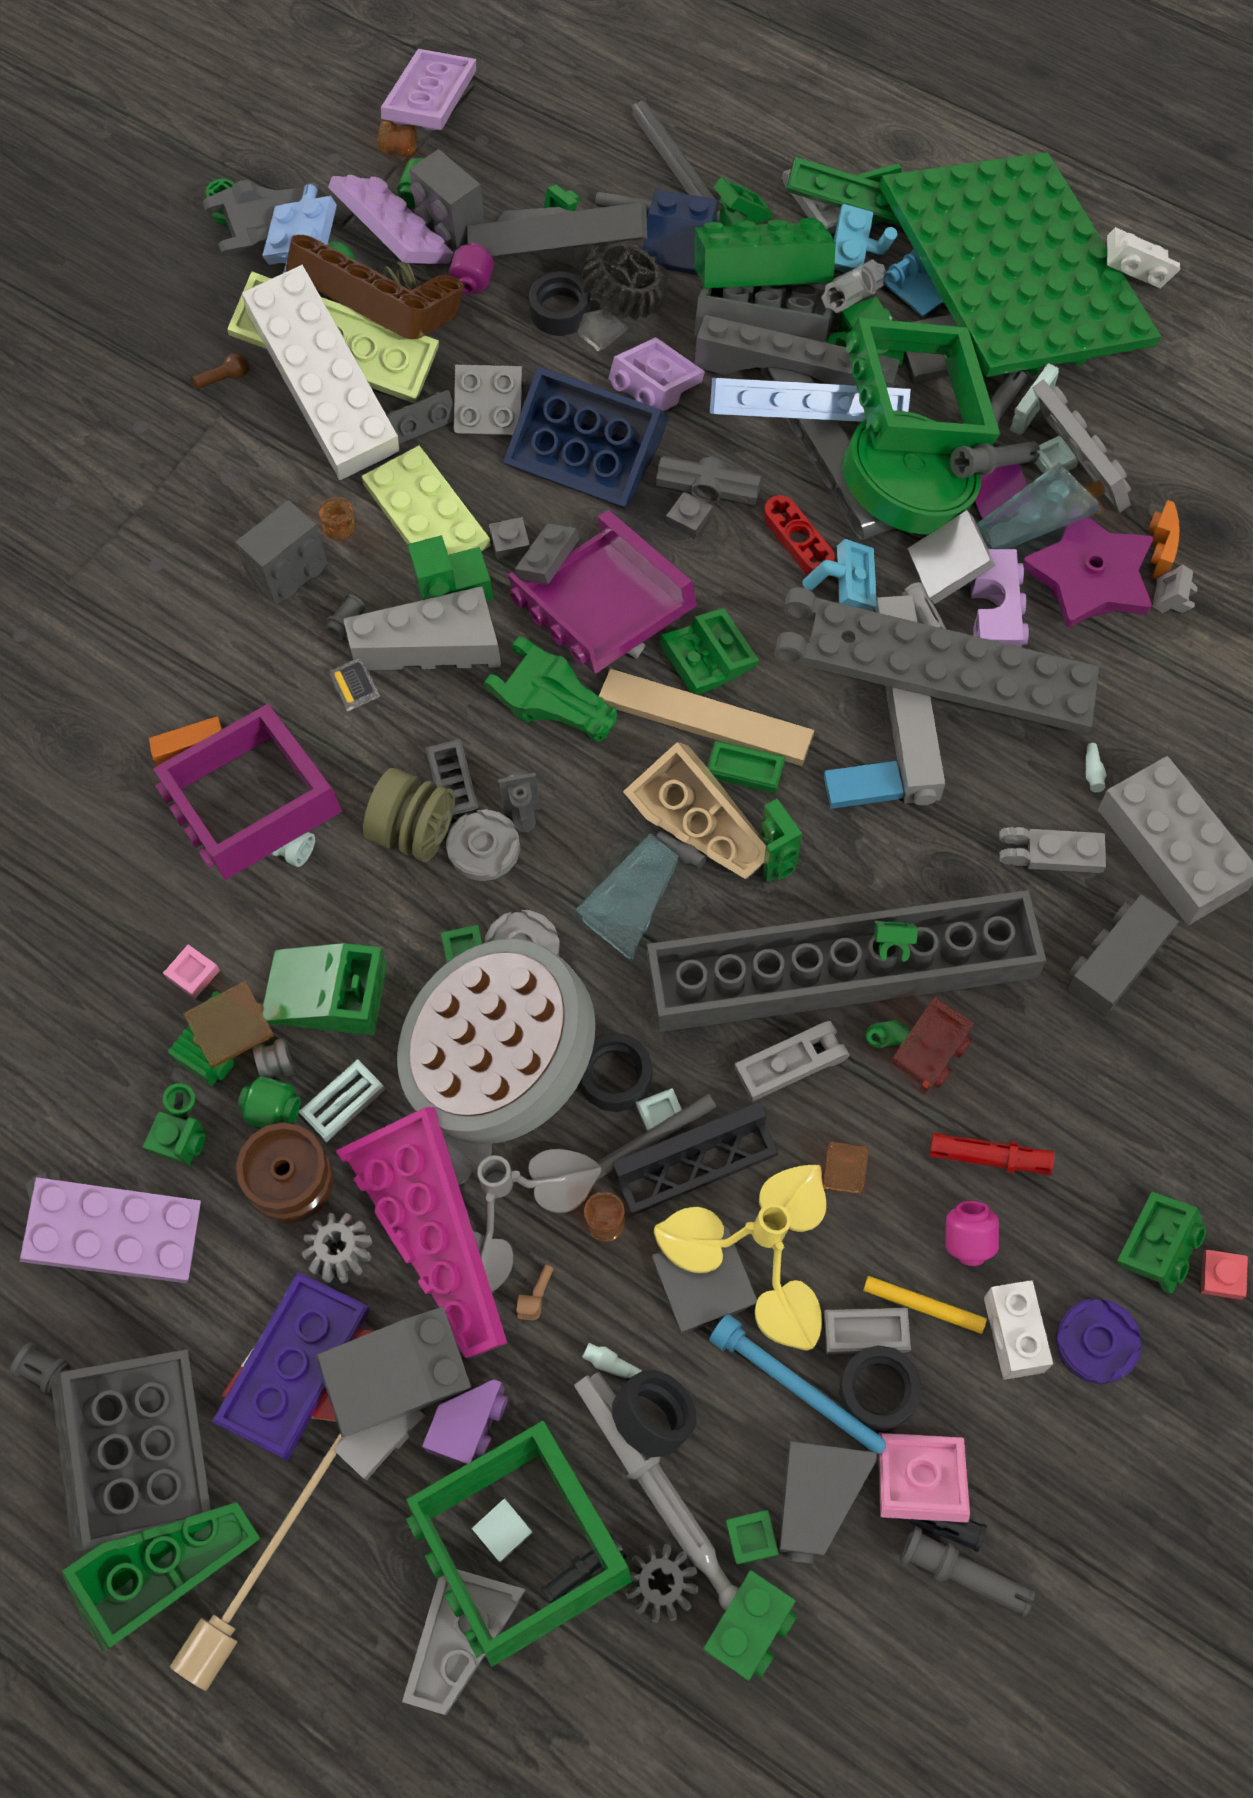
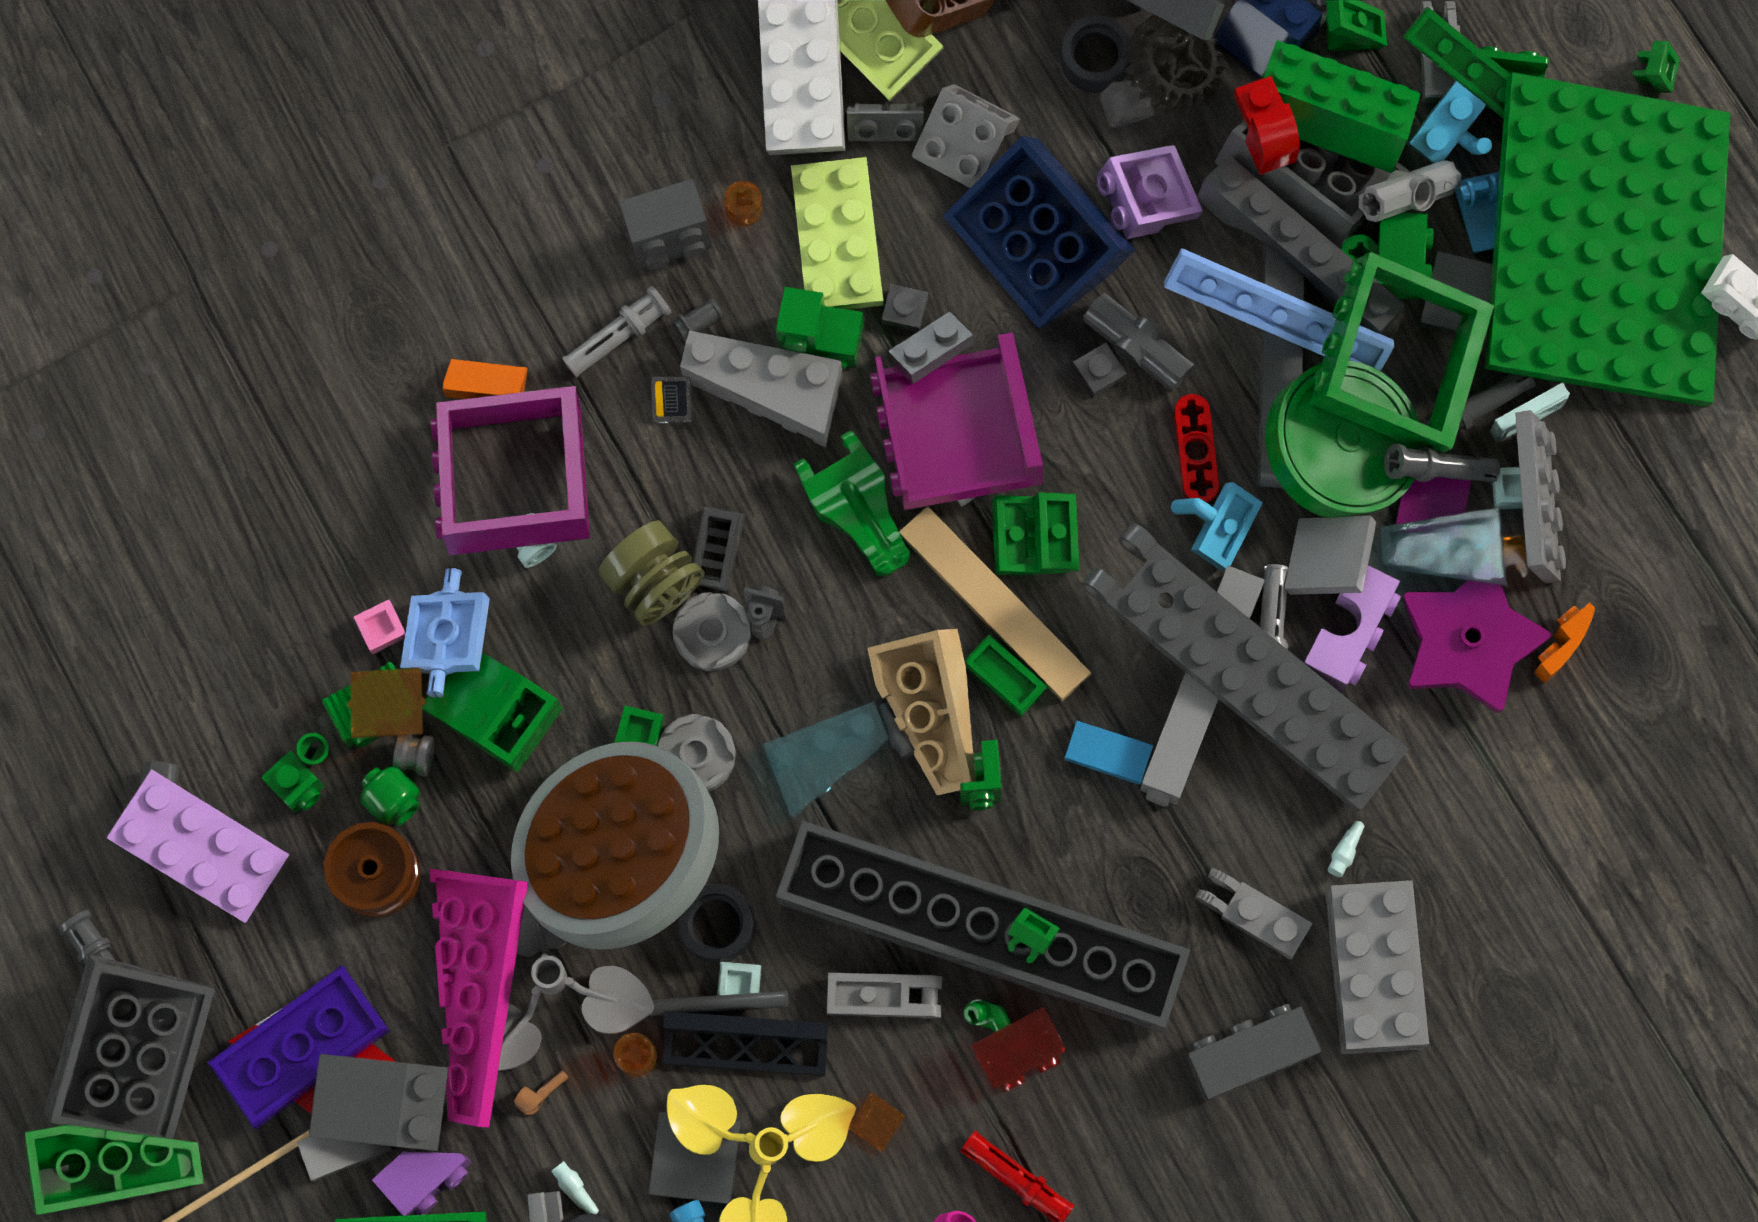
camera: 30 degrees right, 10 degrees up
light aqua tile [299,1059,385,1142] -> none
light grey gear [302,1213,373,1283] -> none
light grey tile [1152,565,1197,613] -> none
none -> light blue plate [400,568,490,698]
none -> light grey pin [562,285,672,378]
none -> red brick [1233,76,1300,175]
none -> green tile [1632,41,1680,93]

